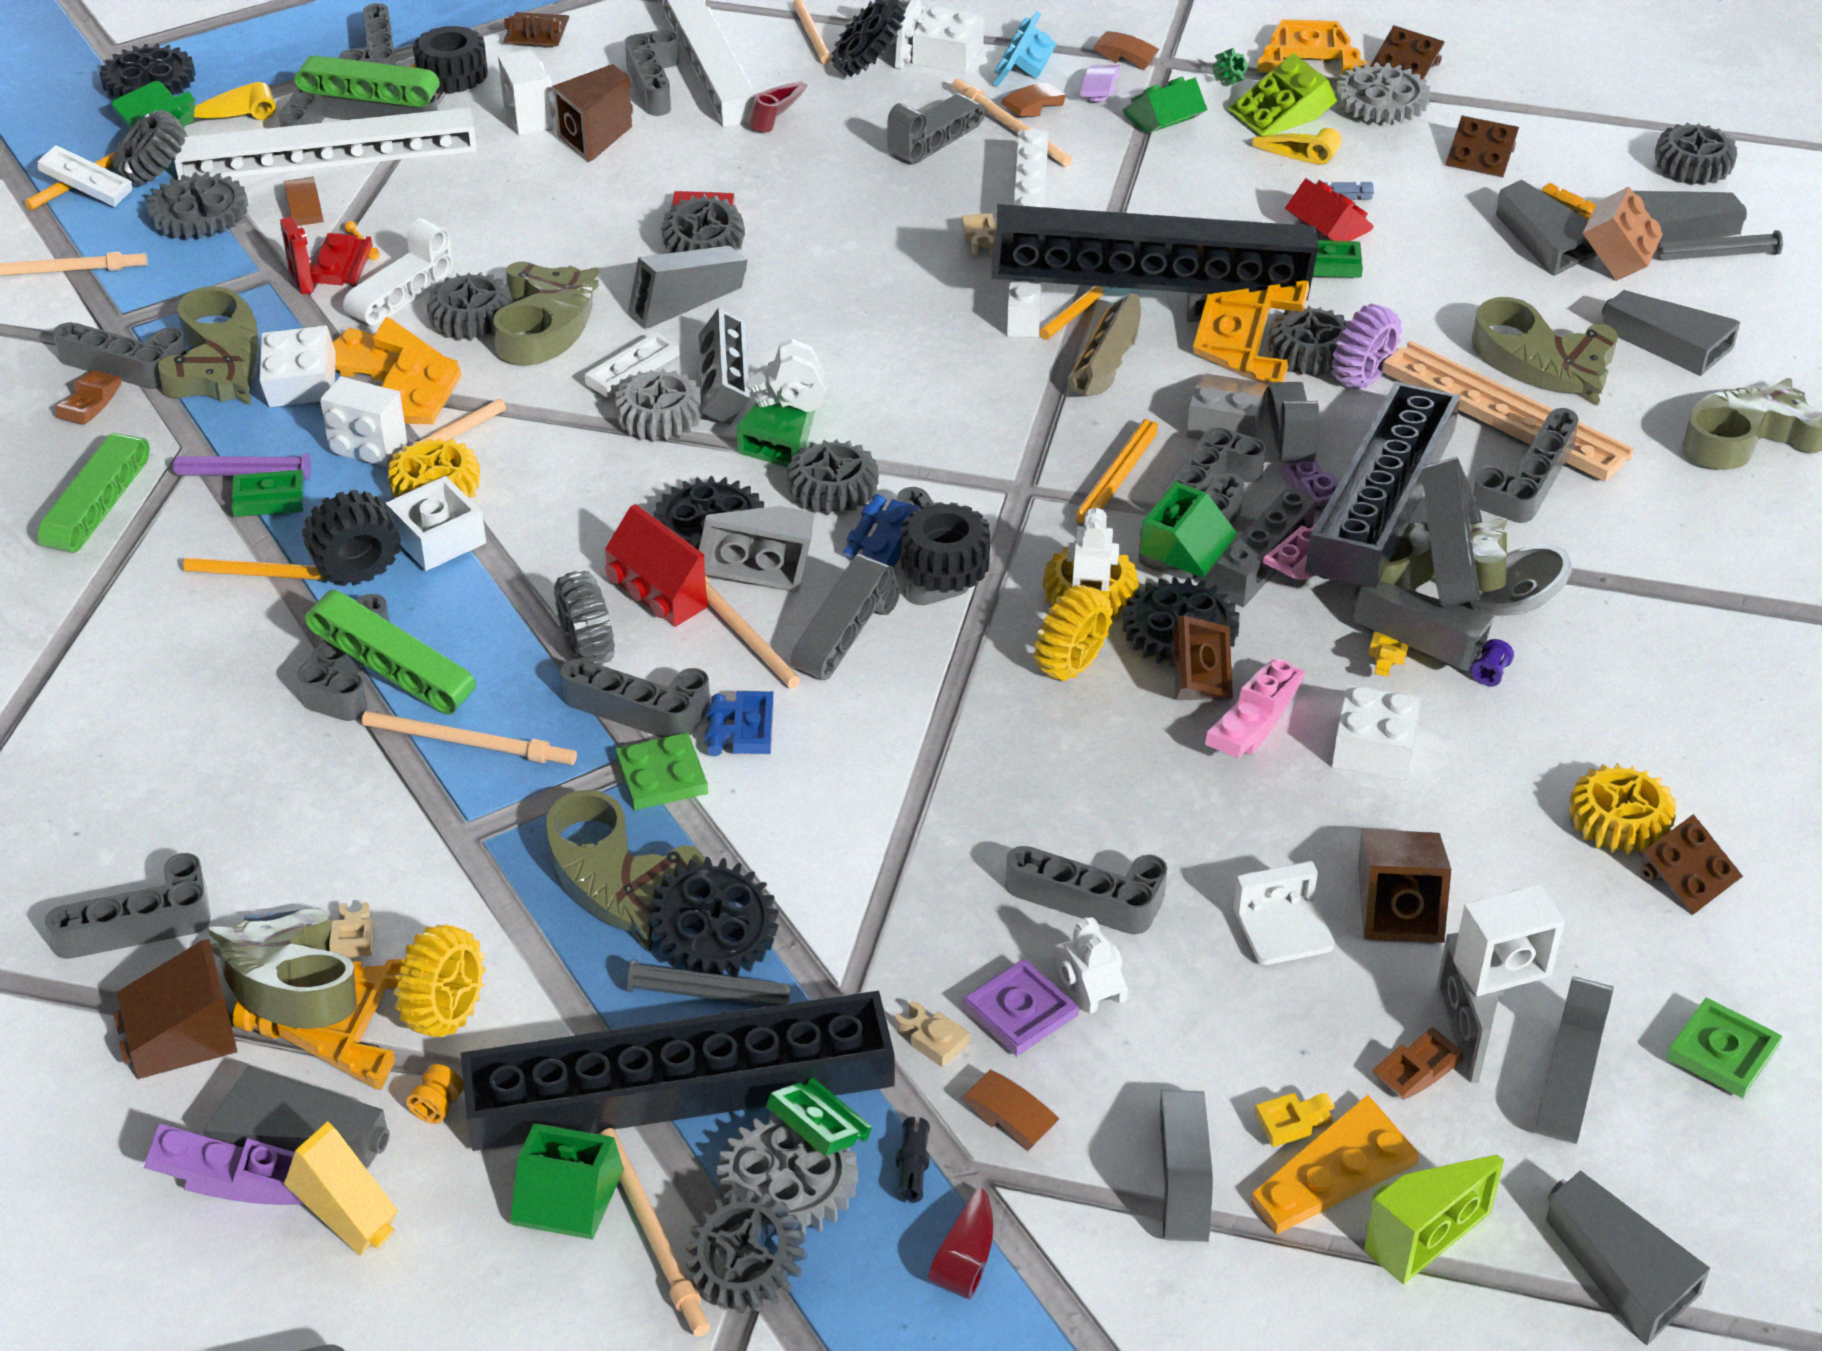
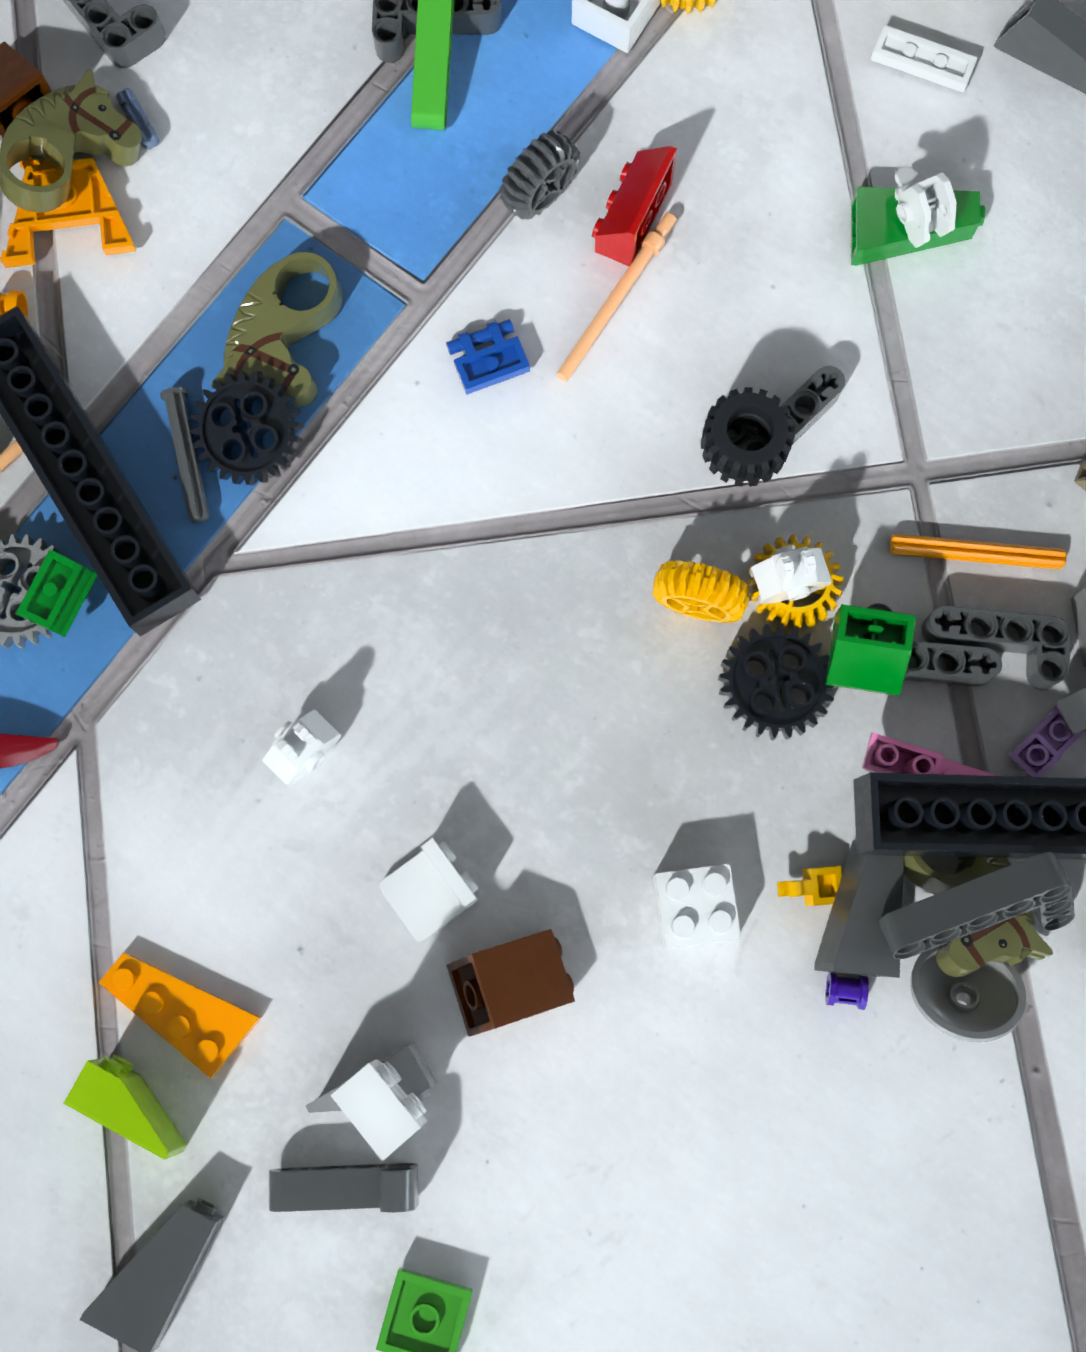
camera: 70 degrees right, 35 degrees up
tan plate [329,902,374,958] -> none
light nougat bar [362,711,577,765] -> none
yellow gear [393,924,486,1037] -> none
dark grey beam [560,659,710,738] -> none
light grey gear [614,368,702,442] -> none
bright green plate [615,733,708,811] -> none
black gear [653,476,764,550] -> none
dark grey brick [698,307,751,426] -> none
light grey slope [699,506,814,592] -> none
dark grey gear [787,439,879,515] -> none
dark grey beam [790,554,900,680] -> none
blue plate [842,494,921,569] -> none
tan plate [895,1001,970,1067] -> none
black pin [895,1117,930,1203] -> none
medium lavender plate [962,958,1079,1057] -> none
dark orange slope [962,1069,1060,1151] -> none
dark grey beam [1006,846,1168,935] -> none
dark grey beam [1160,1090,1213,1242] -> none
reddish brown slope [1172,615,1233,700] -> none
bright pink slope [1205,658,1305,758] -> none
dark grey brick [1214,488,1316,608] -> none
yellow plate [1255,1093,1335,1148] -> none
dark orange slope [1372,1026,1463,1100] -> none
yellow gear [1569,763,1676,856] -> none
reddish brown hinge [1640,814,1743,915] -> none

